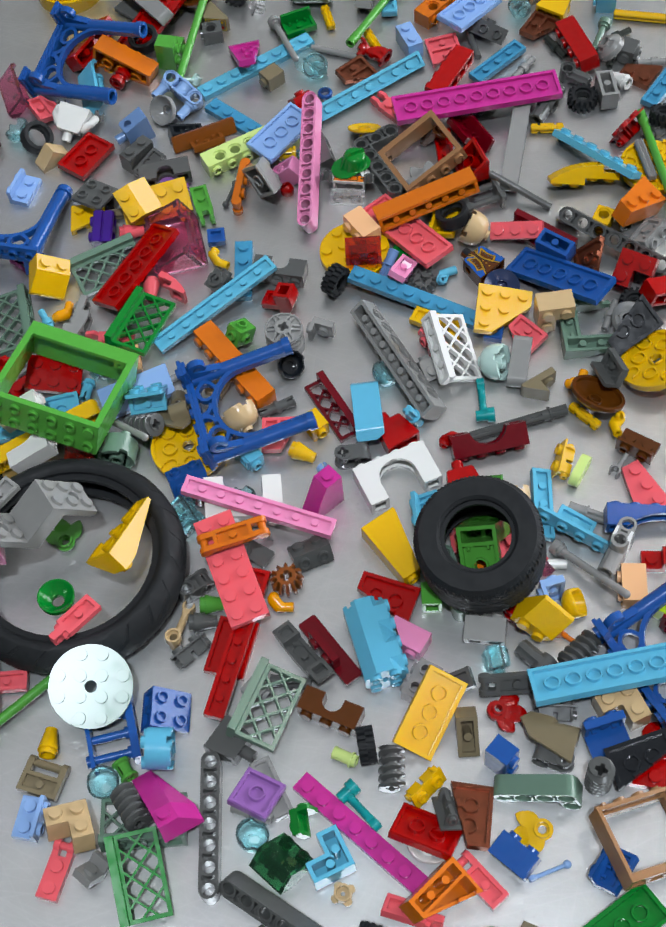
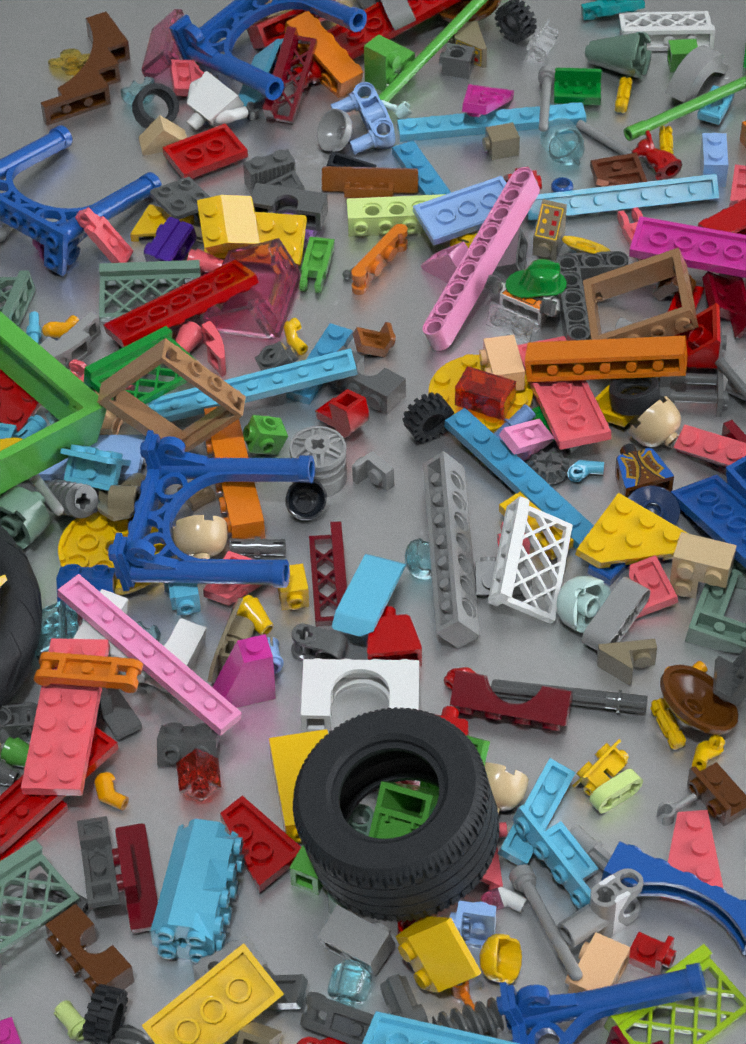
camera: 20 degrees right, 10 degrees down
light blue bracket [6,168,42,208] -> none
yellow slope [29,253,70,301] -> none
medium blue torso [115,107,156,145] -> none
black tyre [128,23,158,55] -> none
blue plate [207,227,226,247] -> none
light grey slope [242,156,282,198] -> none
dark orange gear [270,563,304,597] -> none
red hinge [280,182,294,197] -> none
bright pink slope [394,615,432,661] -> none
medium azure axle [402,405,424,428] -> none
teal brick [476,378,496,423] -> none
none -> coral hinge [75,207,133,263]
none -> medium nougat window [97,338,246,452]
none -> clear red brick [176,748,222,802]
none -> dark tan panel [207,598,255,683]
none -> dark red fence [262,26,317,125]
none -> dark orange bracket [353,322,396,358]
none -> dark tan slope [532,199,567,260]

